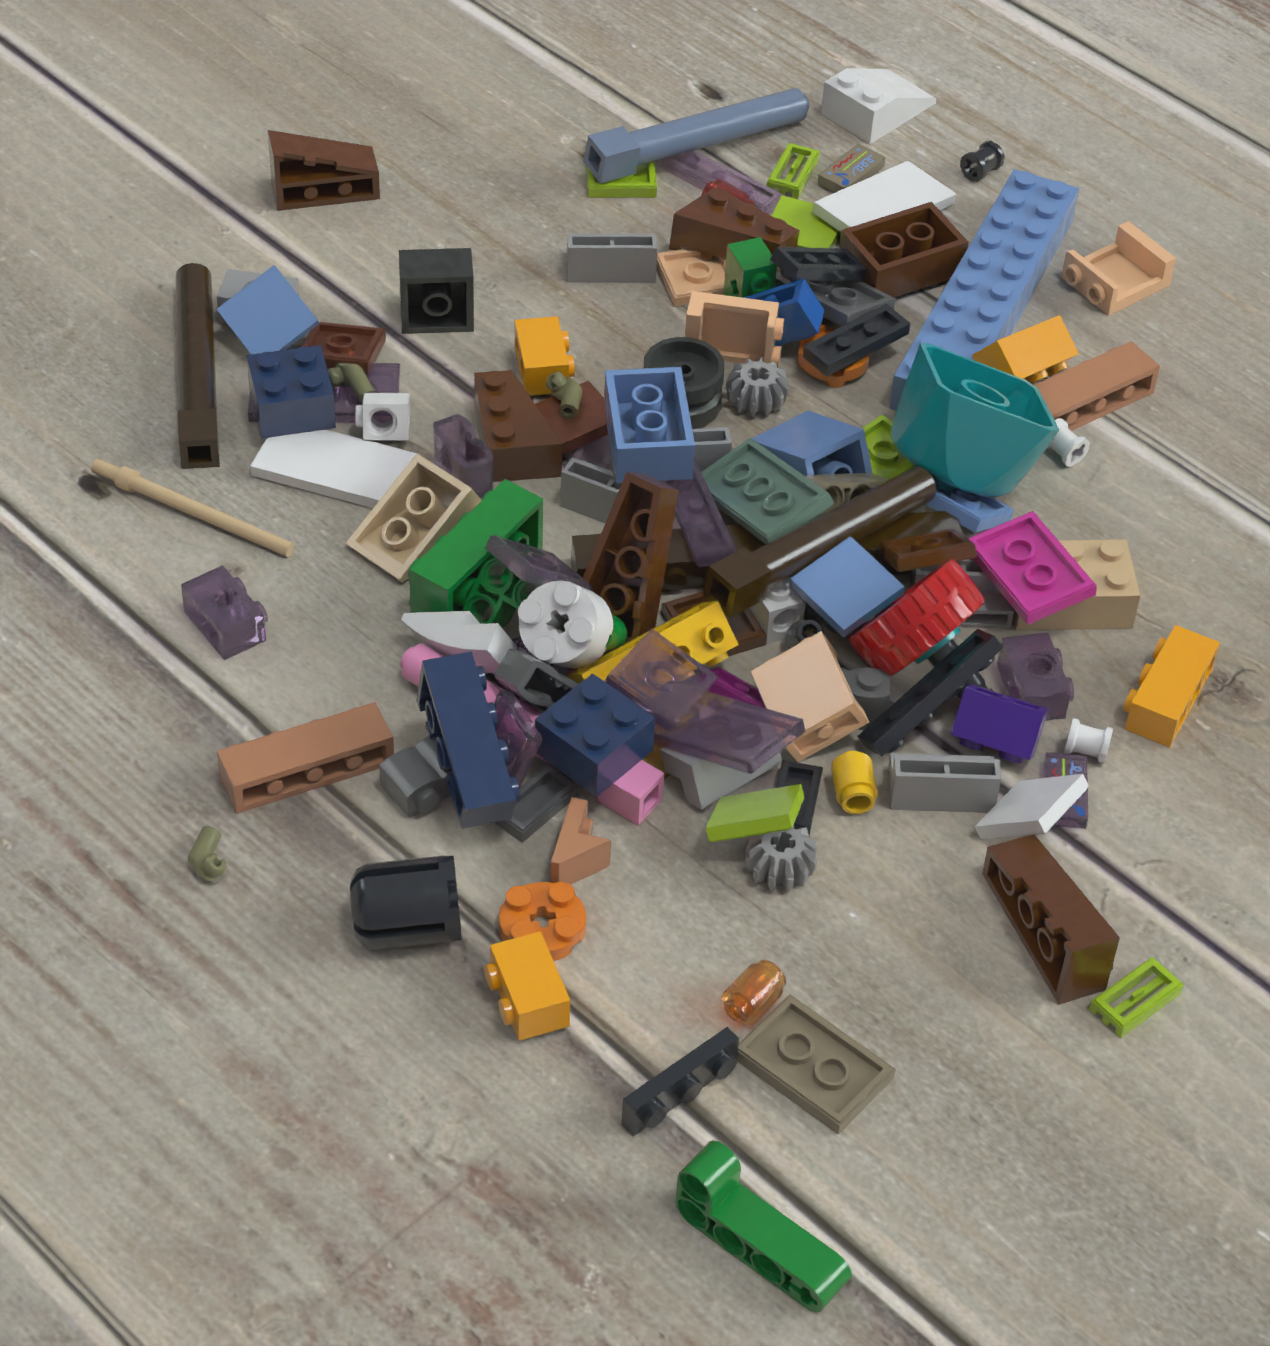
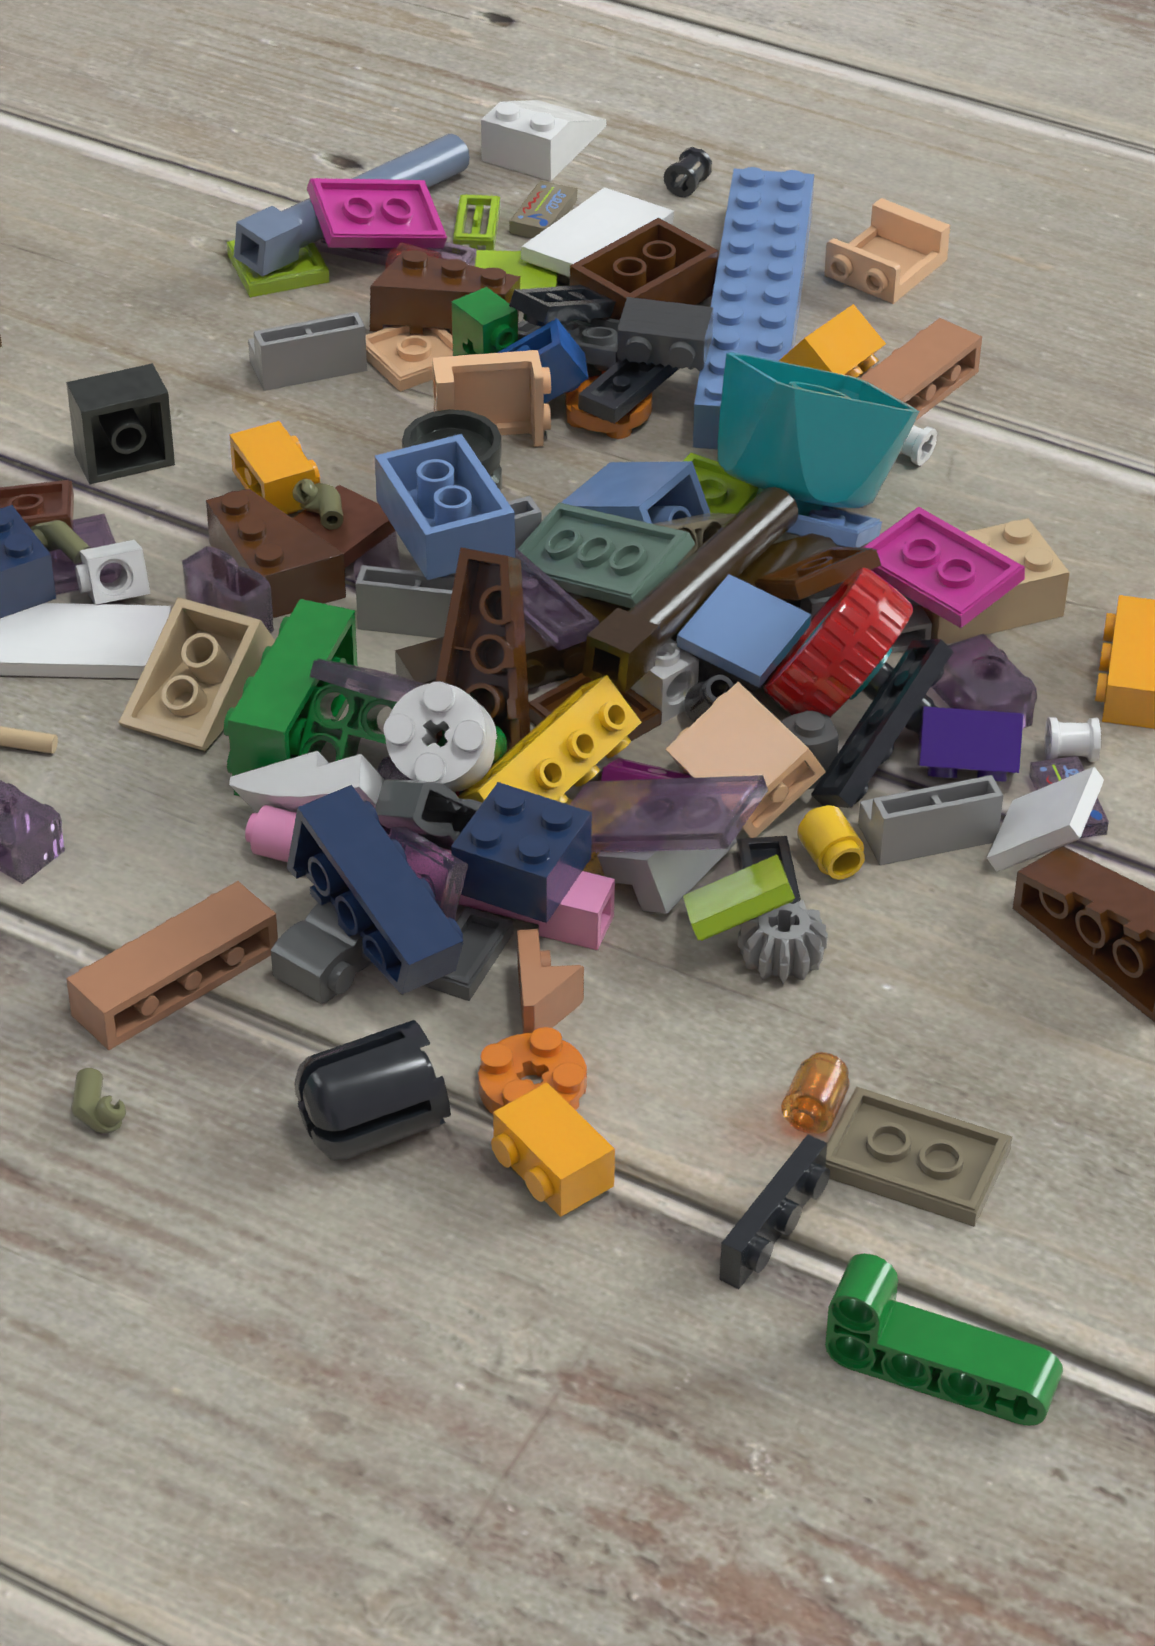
camera: 15 degrees left, 5 degrees down
tile [604,628,718,733] -> none
light grey gear [726,357,789,417] -> none
none -> dark pink tile [307,178,447,248]
none -> dark grey brick [617,297,714,371]

